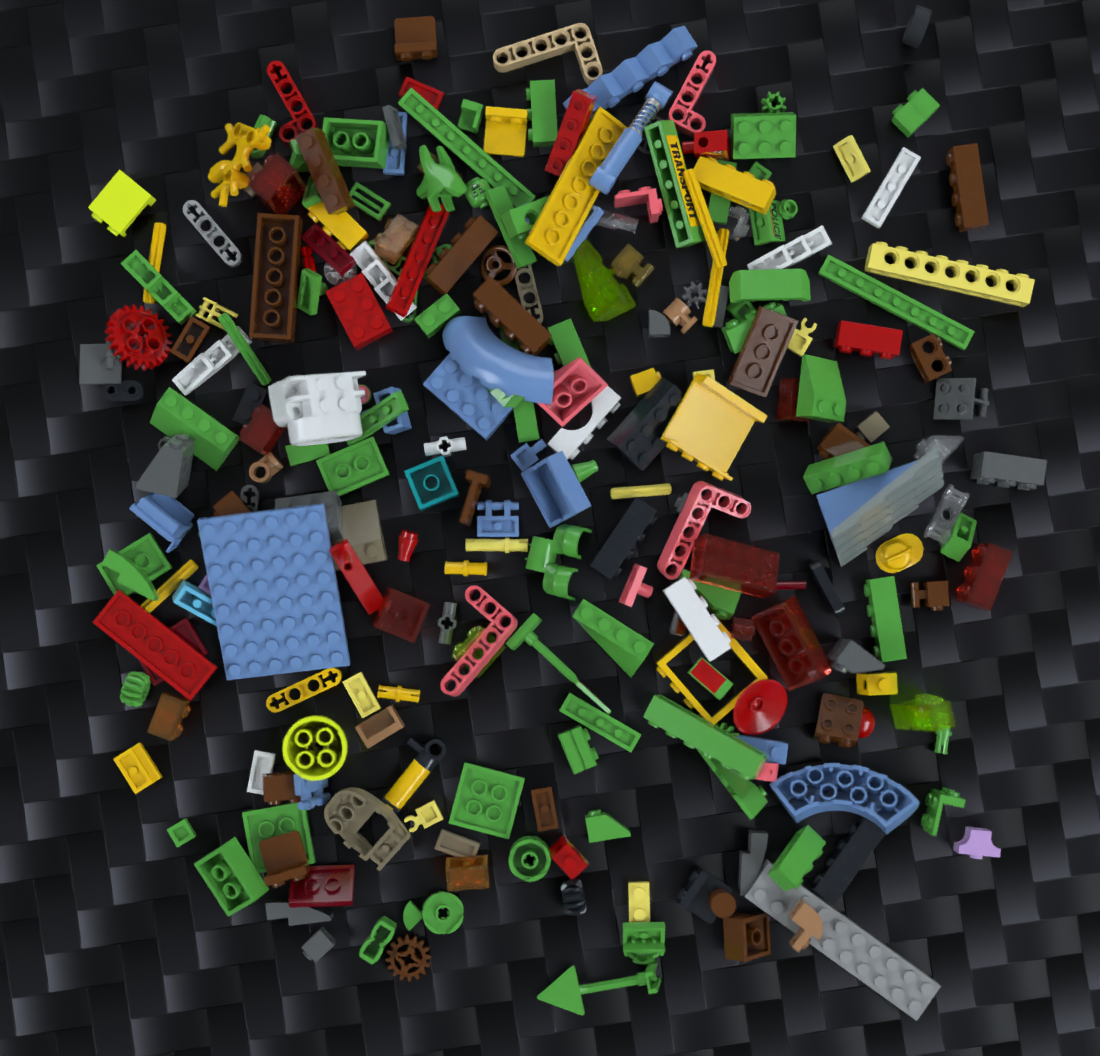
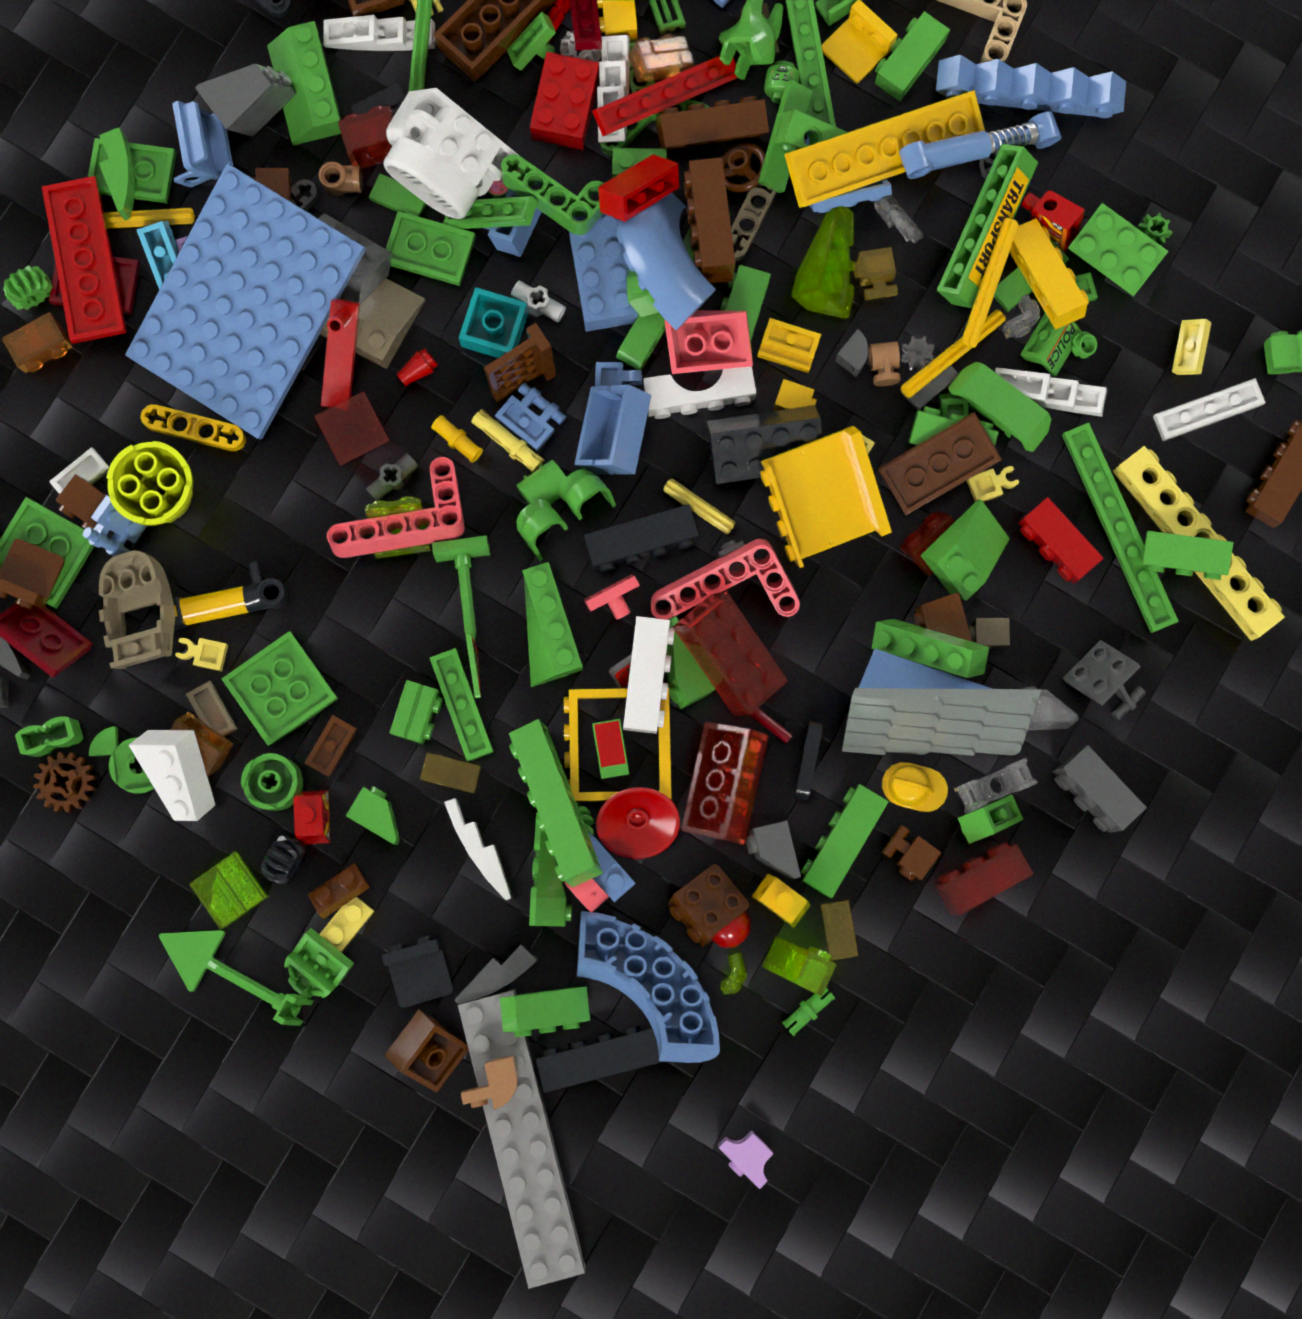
camera: 40 degrees right, 5 degrees down
light yellow plate [343,672,381,718] -> none
medium nougat panel [355,704,405,749] -> none
yellow pin [377,684,420,703] -> none
red brick [545,89,597,177] -> none
bright green cone [570,460,598,483] -> none
coral bracket [614,187,663,223] -> none
coral beam [668,51,716,138] -> none
reddish brown piece [708,889,736,918] -> none
clear red arm [729,617,755,641] -> none
reddish brown brick [907,333,952,383] -> none
bright green bracket [921,787,965,836] -> none
none -> white wedge [129,730,215,821]
none -> clear neon green tile [189,851,268,930]
none -> reddish brown plate [308,863,370,919]
none -> clear yellow tile [420,753,481,793]
none -> white slope [444,799,513,900]
none -> bright green beam [501,154,604,235]
none -> red brick [598,154,679,222]
none -> clear neon green arm [721,952,747,994]
none -> yellow plate [757,318,821,373]
none -> clear yellow tile [820,900,858,961]
none -> bright green brick [1142,531,1233,580]

